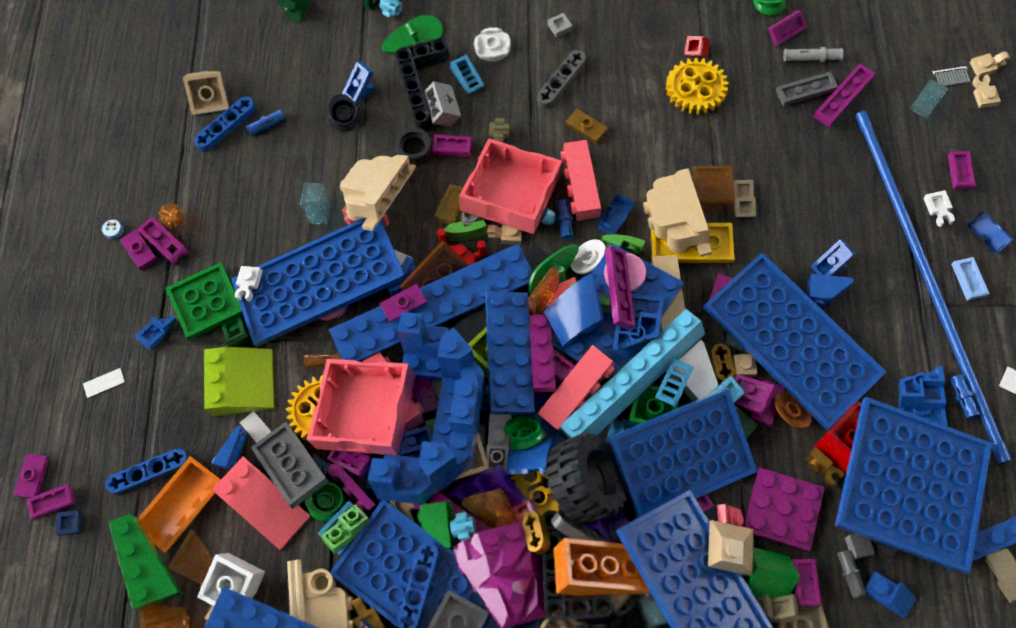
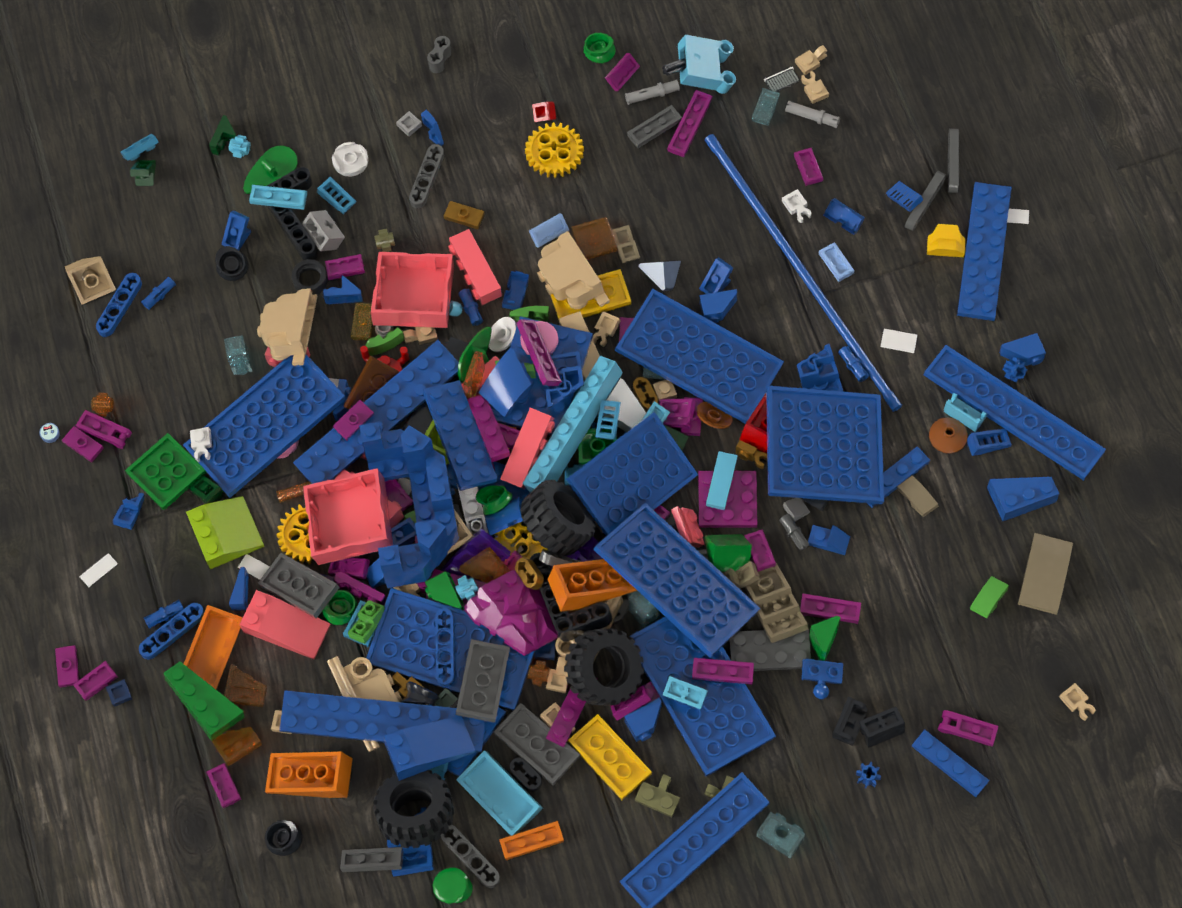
camera: 20 degrees left, 0 degrees up
white slope [197,553,265,606] -> none
tan slope [708,520,753,576] -> none
none -> blue pin [144,600,184,629]
none -> medium azure tile [249,185,307,210]
none -> blue slope [323,276,363,304]
none -> blue slope [421,110,444,146]
none -> light blue plate [529,213,569,248]
none -> tan plate [592,312,621,347]
none -> slope [638,261,681,291]
none -> medium azure piece [662,35,736,94]
none -> medium azure tile [706,451,738,510]
none -> light grey pin [785,101,840,128]

